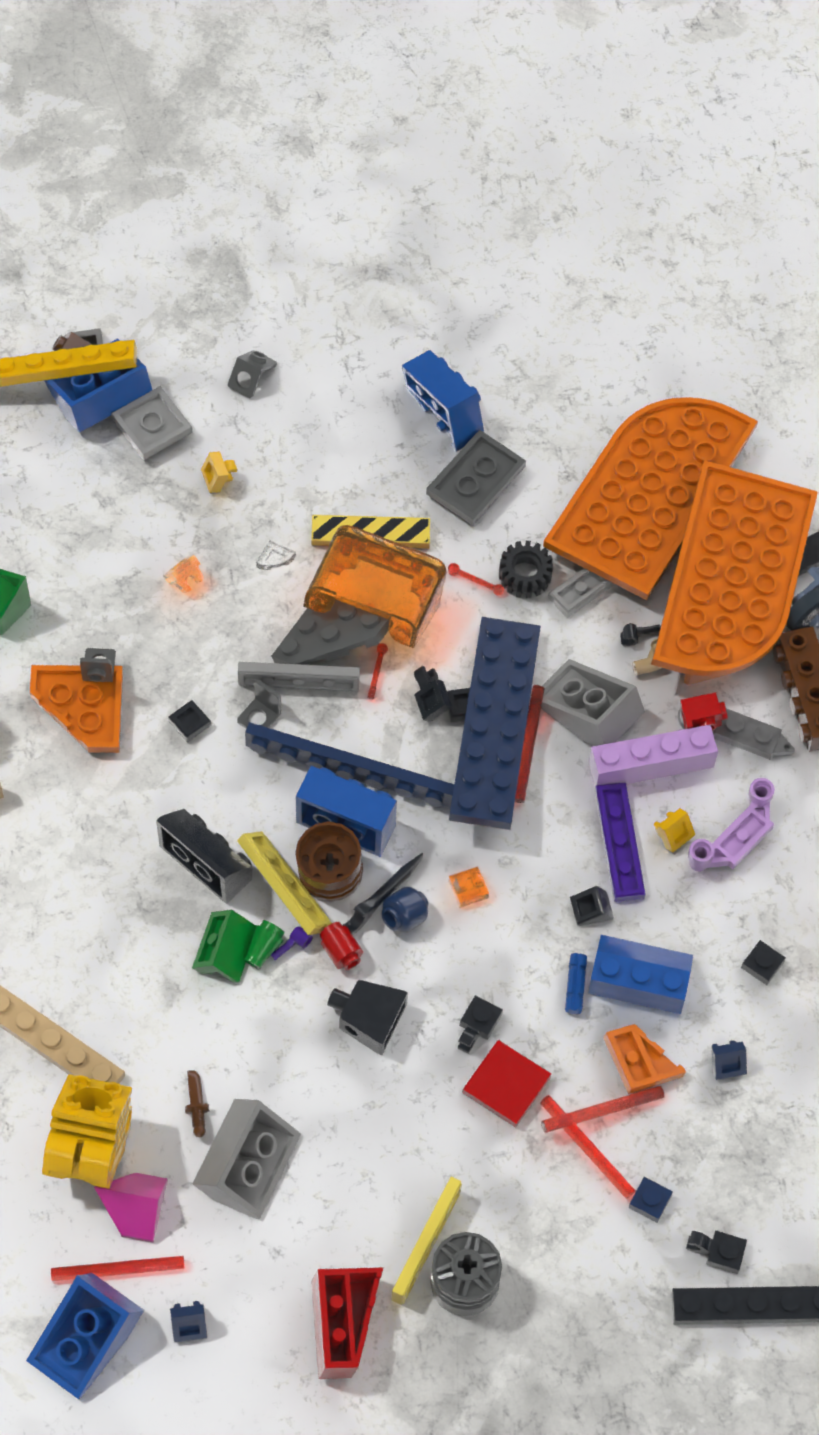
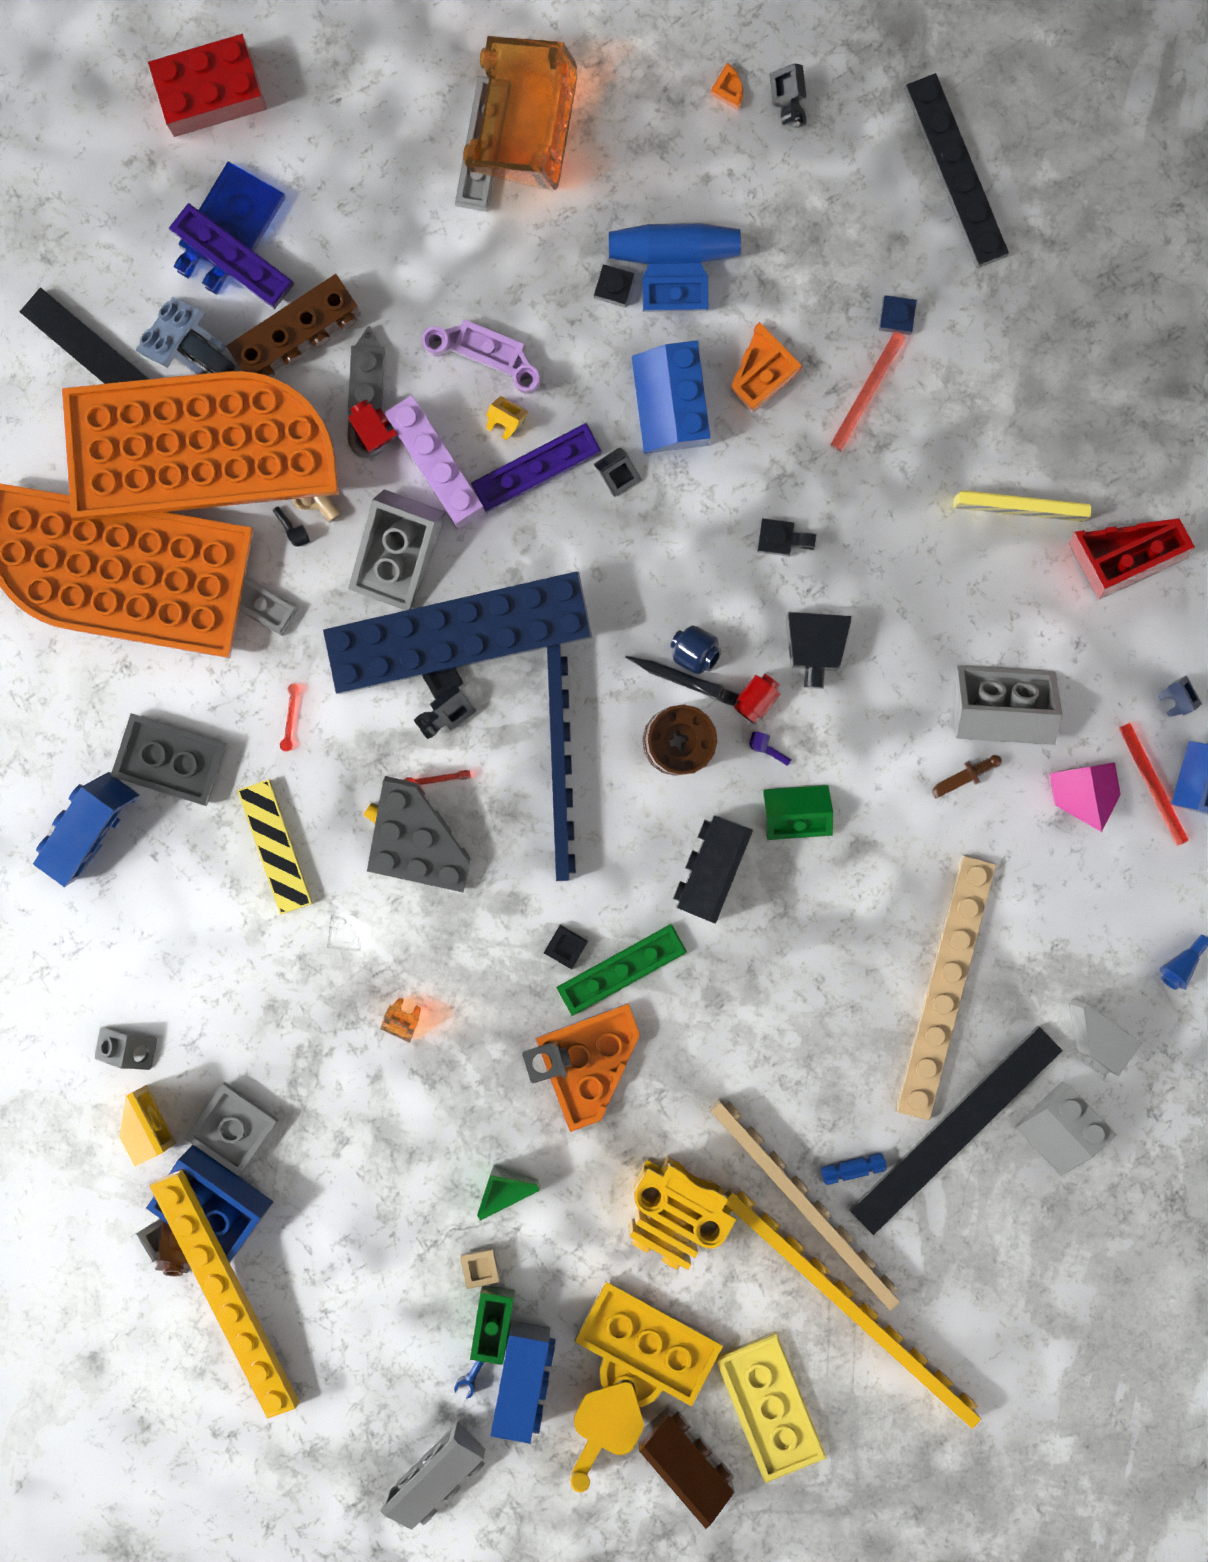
camera: 110 degrees left, 25 degrees up
yellow piece [42,1074,132,1189] -> none
yellow tile [201,451,238,493] -> none
dark grey bracket [237,679,281,728] -> none
light yellow tile [237,831,332,935] -> none
light grey tile [238,662,360,691] -> none
green cone [244,920,285,969] -> none
blue brick [295,766,397,857] -> none
clear orange windscreen [303,525,447,649] -> none
dark grey wheel [430,1232,502,1316] -> none
clear orange tile [448,866,489,908] -> none
red tile [462,1040,552,1128] -> none
black tyre [499,540,553,599] -> none
clear red bar [515,685,545,803] -> none
clear red bar [541,1086,665,1133] -> none
blue axle [565,953,587,1015] -> none
black plate [686,1230,747,1274] -> none
dark blue tile [711,1040,747,1080] -> none
none -> yellow slope [119,1085,176,1166]
none -> green tile [556,923,687,1016]
none -> blue plate [609,223,741,312]

